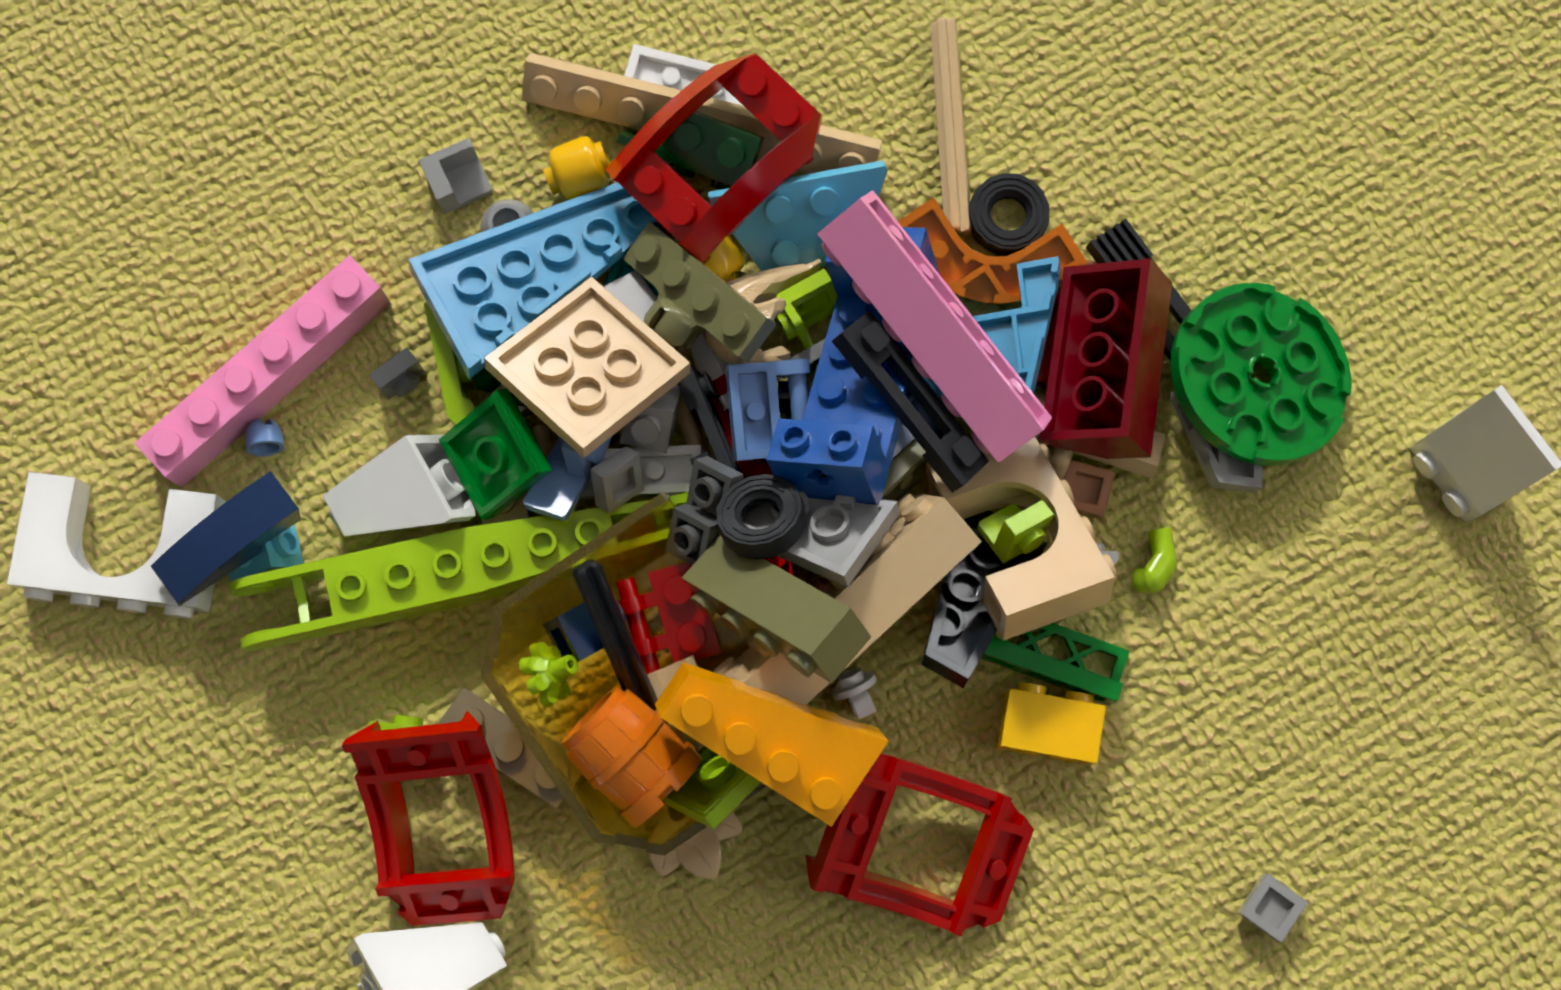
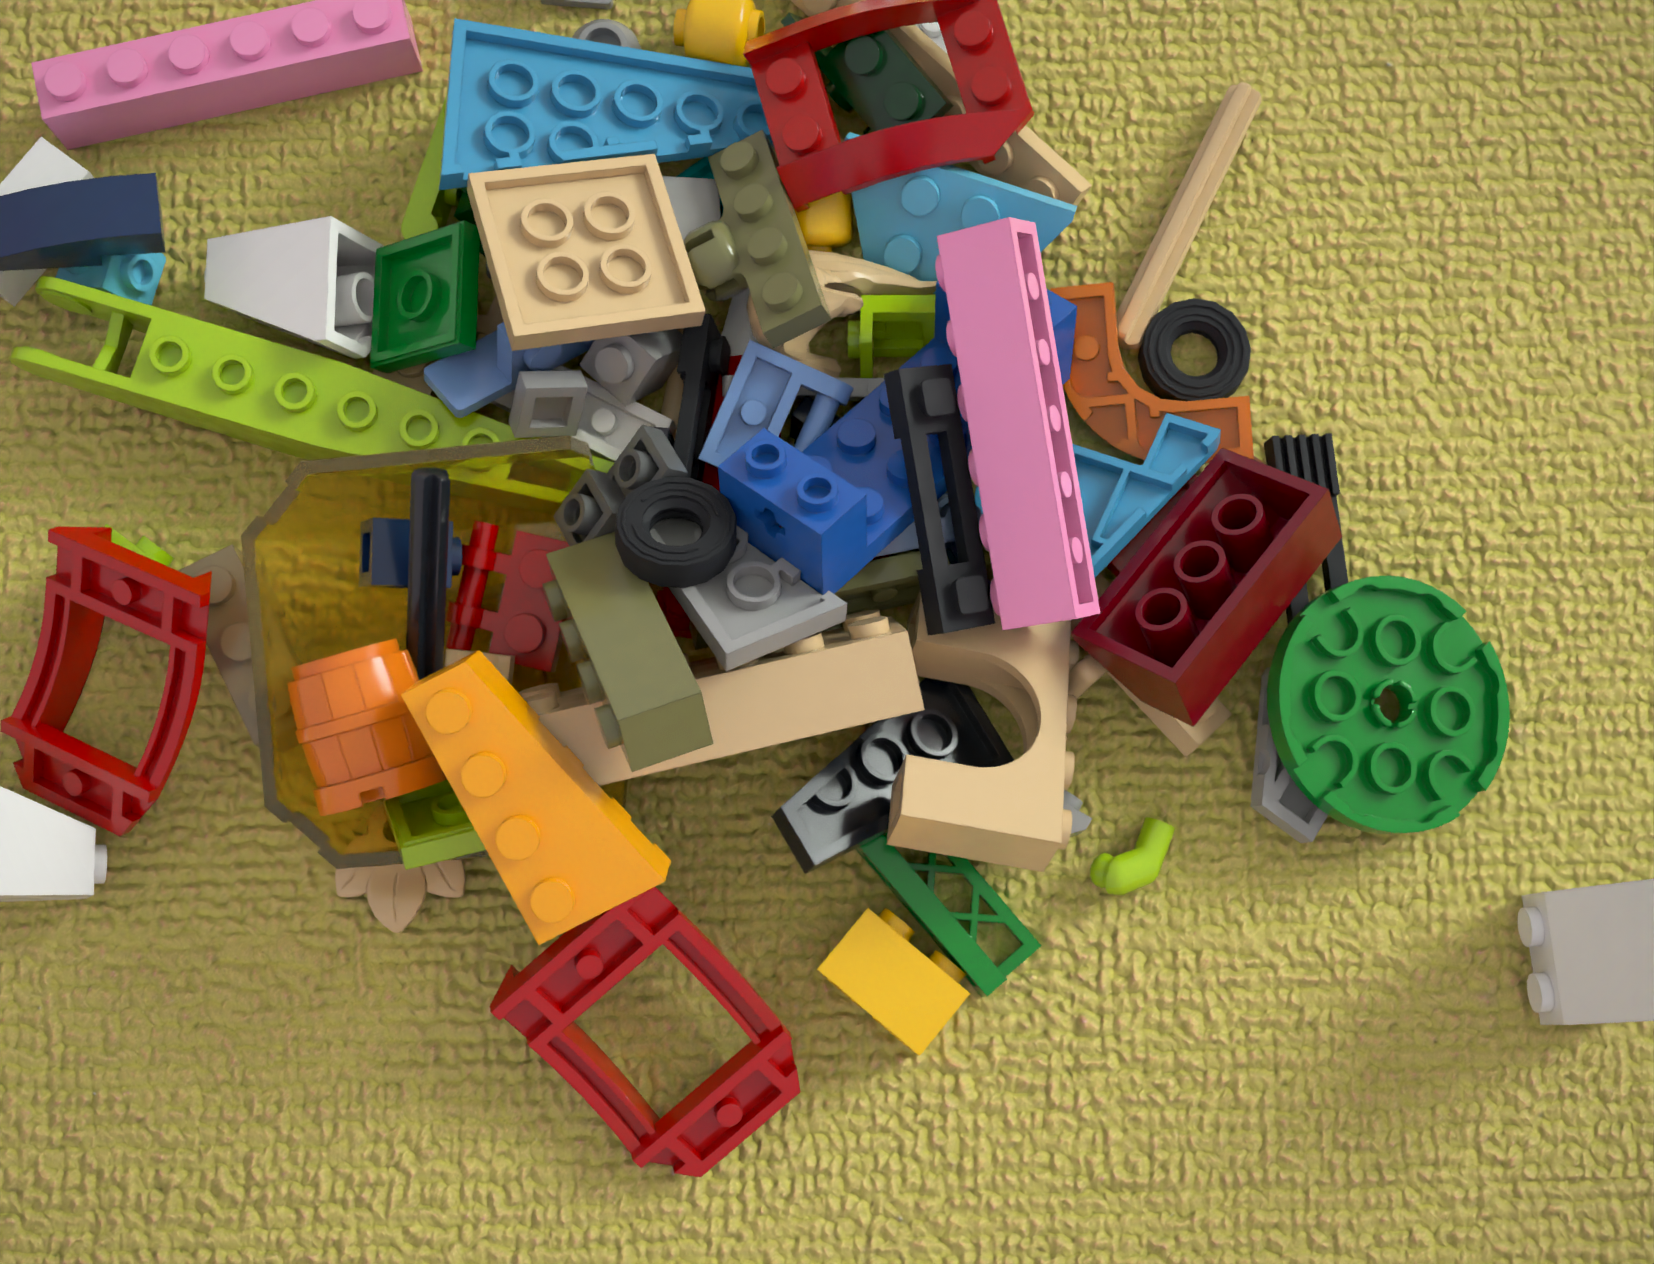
camera: 25 degrees right, 0 degrees up
medium blue hinge [245,418,284,457] -> none
dark grey plate [369,347,426,400] -> none
lime plant [519,642,578,707] -> none
white plate [830,667,877,719] -> none
lime bracket [977,500,1054,564] -> none
nougat plate [1064,460,1115,520] -> none

